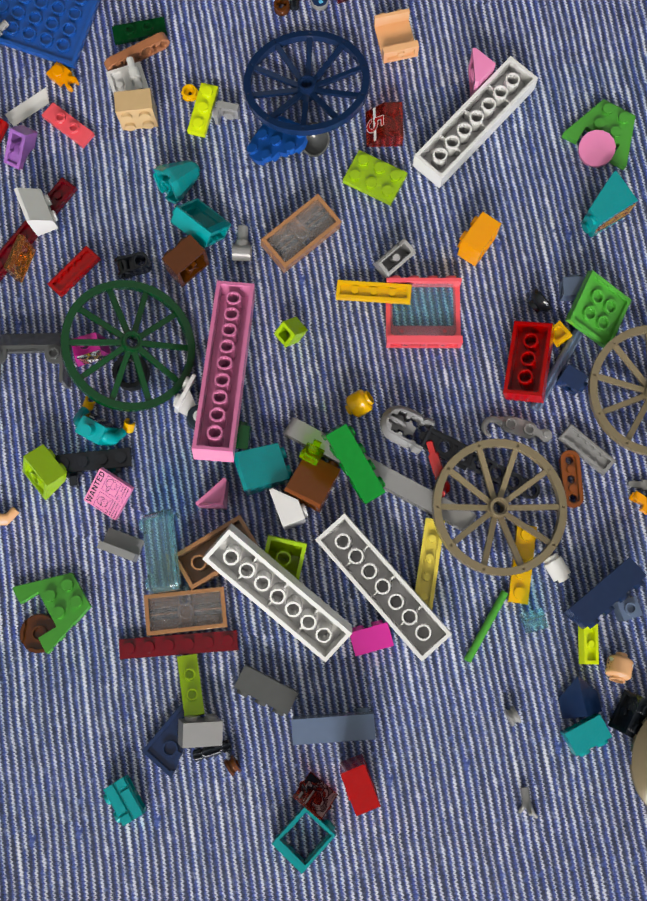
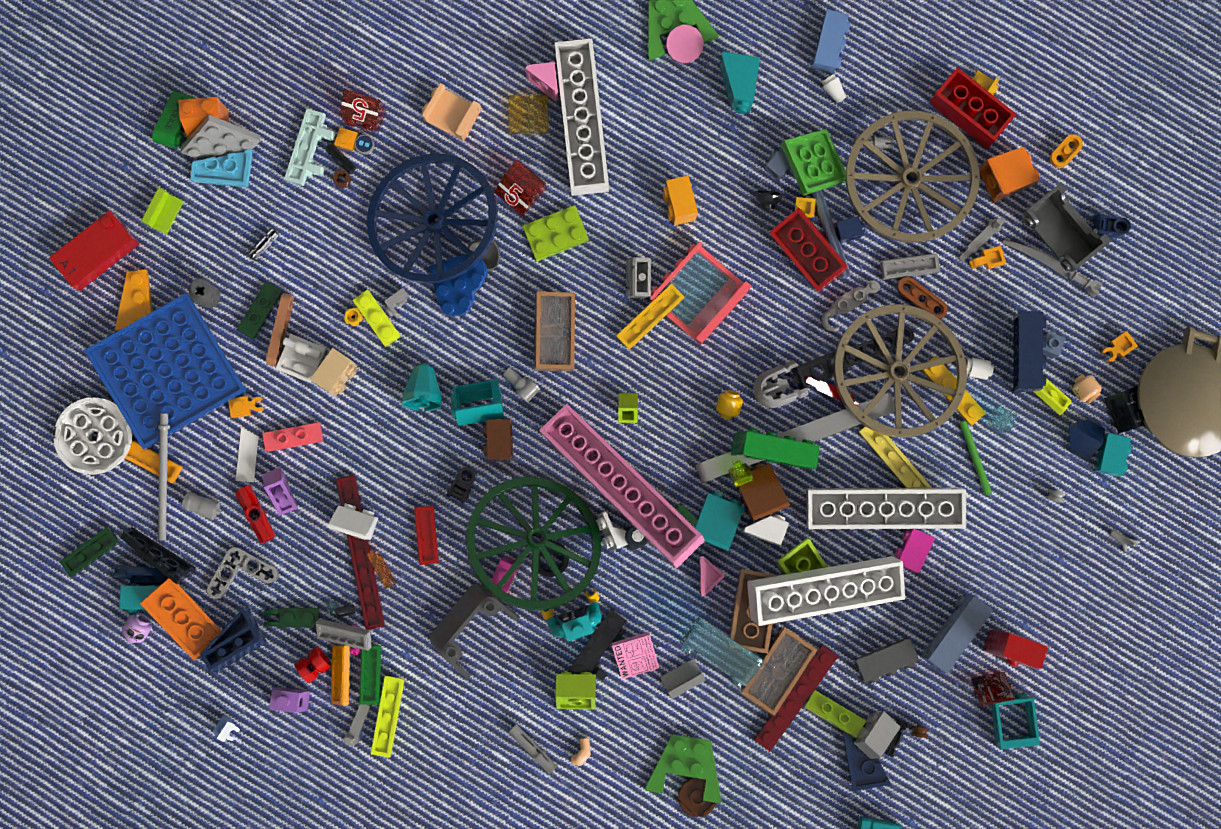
camera: 55 degrees left, 5 degrees up
none -> clear yellow slope [508,94,548,134]

